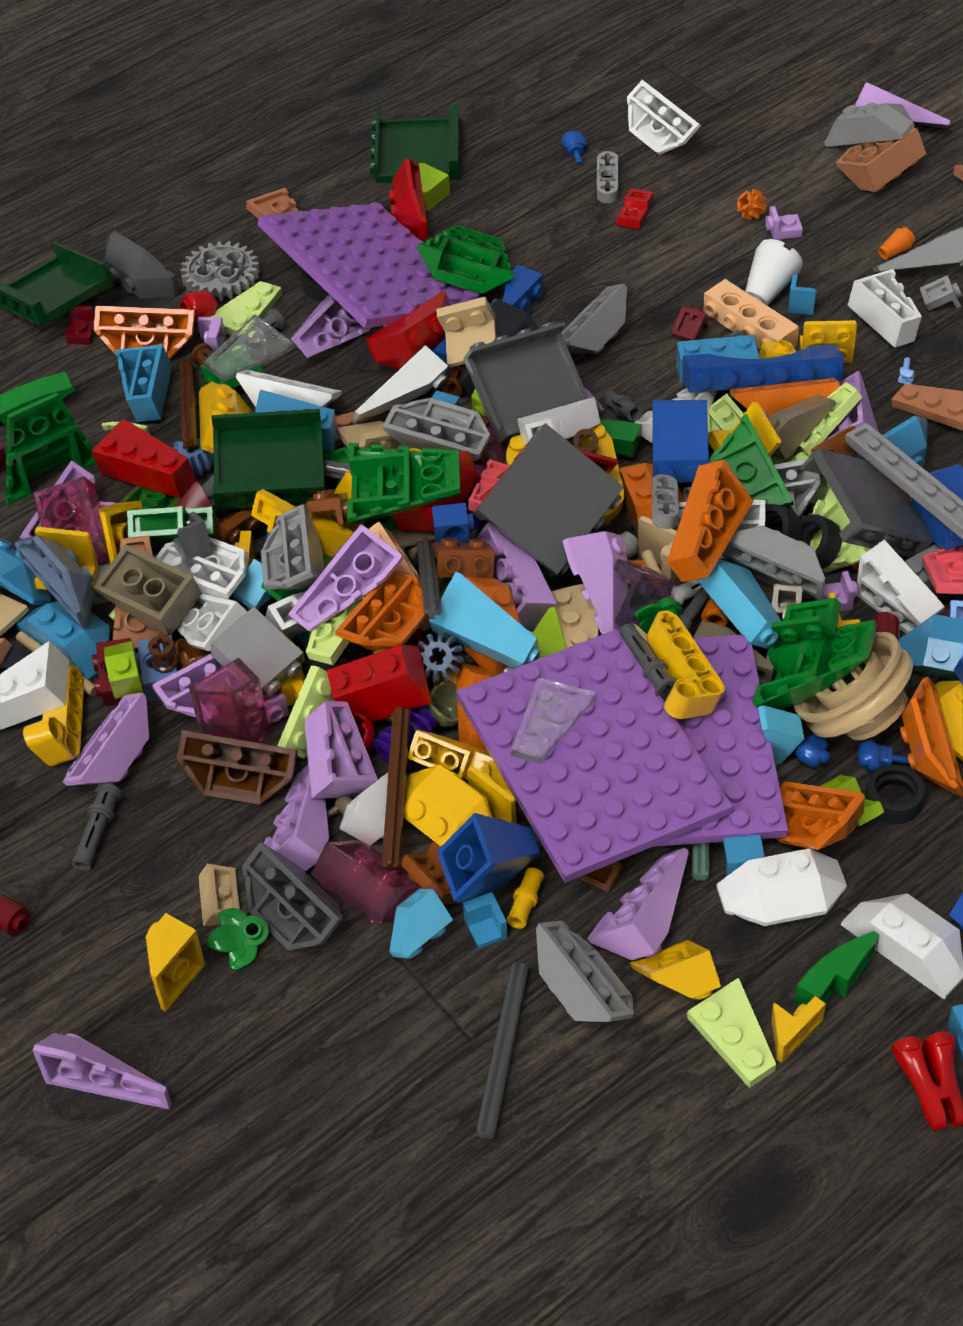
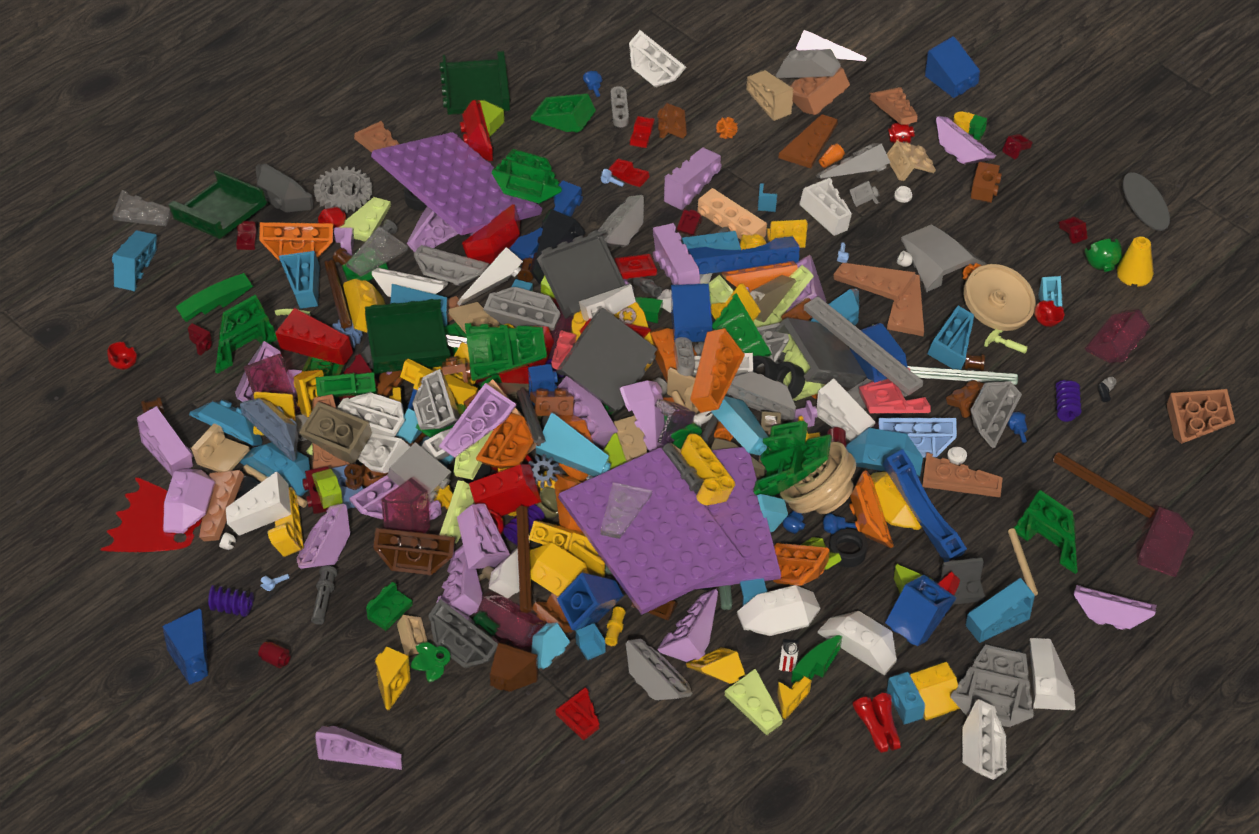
camera: 10 degrees left, 0 degrees up
dark grey panel [173,511,212,560] -> none
tan bracket [436,297,497,367] -> none
dark grey axle [476,962,529,1140] -> none
white cone [745,239,803,306] -> none
lavender bracket [765,206,803,240] -> none
none -> light blue hand [260,574,289,591]
none -> green bracket [366,582,413,631]
none -> light grey wedge [414,245,489,286]
none -> dark green pin [473,611,500,636]
none -> reddish brown slope [490,643,538,692]
none -> green slope [530,94,596,132]
none -> red wing [556,687,599,740]
none -> light blue hand [601,169,624,187]
none -> red slope [608,159,650,187]
none -> red tile [614,254,657,279]
none -> lavender wedge [653,223,700,285]
none -> dark orange bracket [657,103,687,139]
none -> lavender wedge [664,148,722,210]
none -> tan wedge [747,70,793,121]
none -> dark orange wing [779,114,838,168]
none -> sticker [779,639,799,672]

